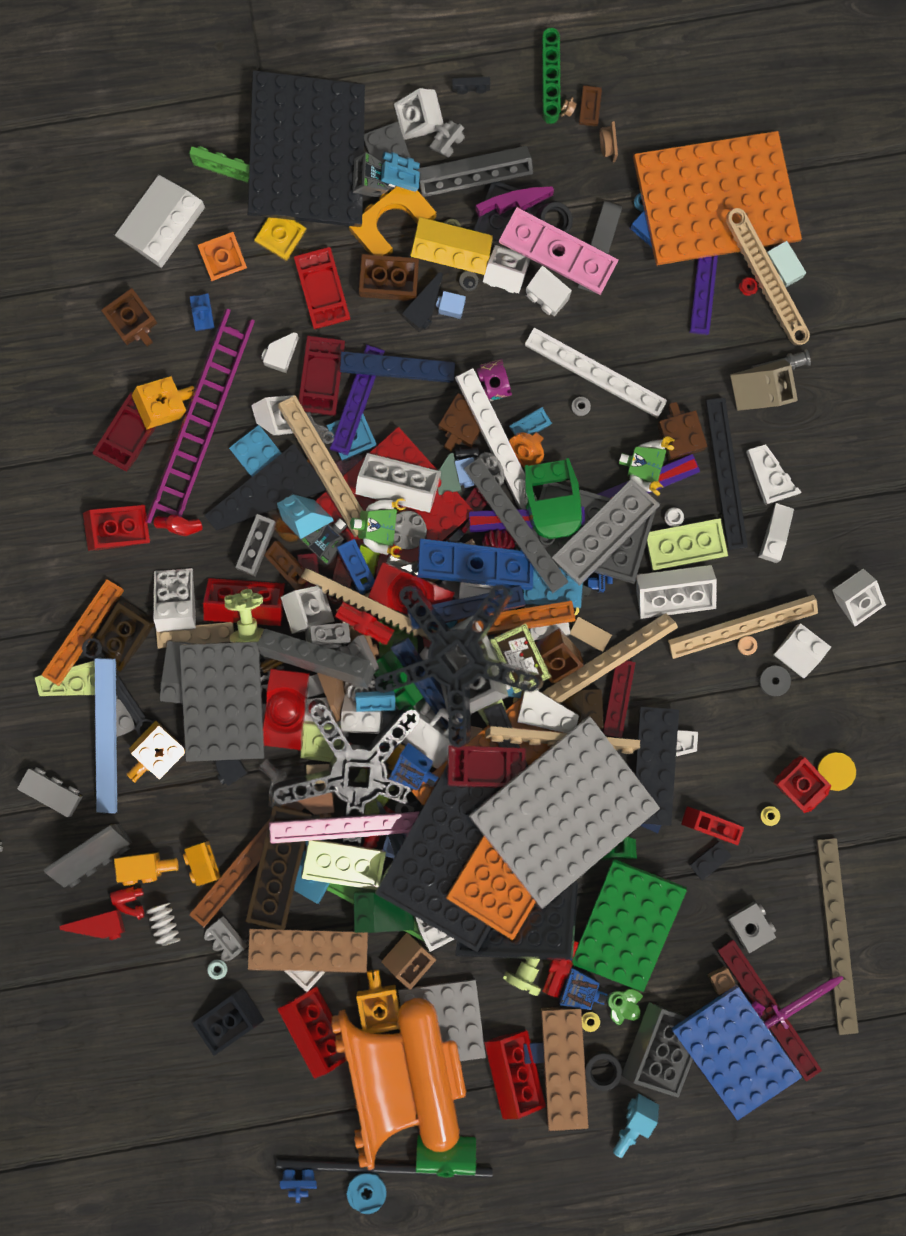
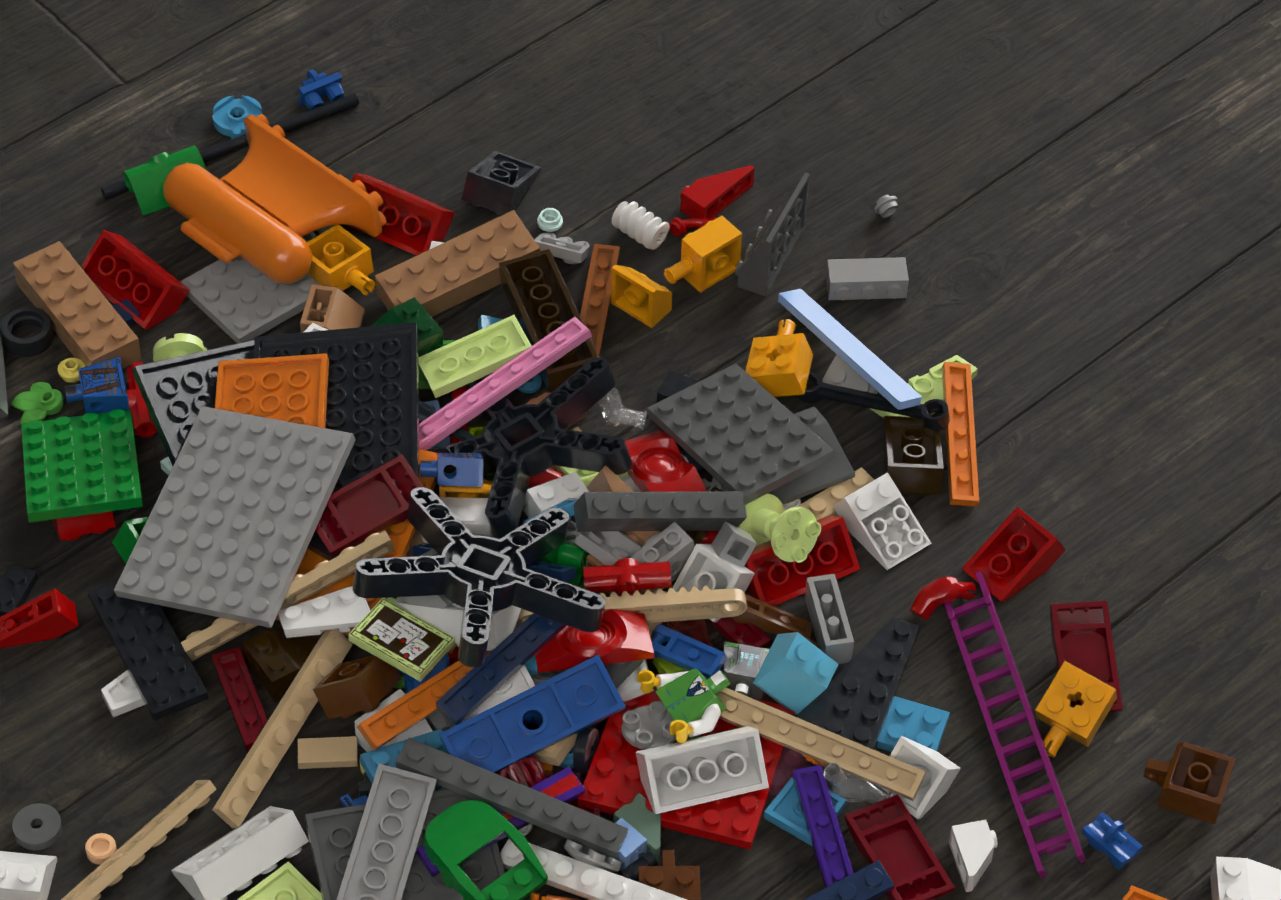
camera: 155 degrees right, 35 degrees down
none -> light grey brick [711,521,757,568]

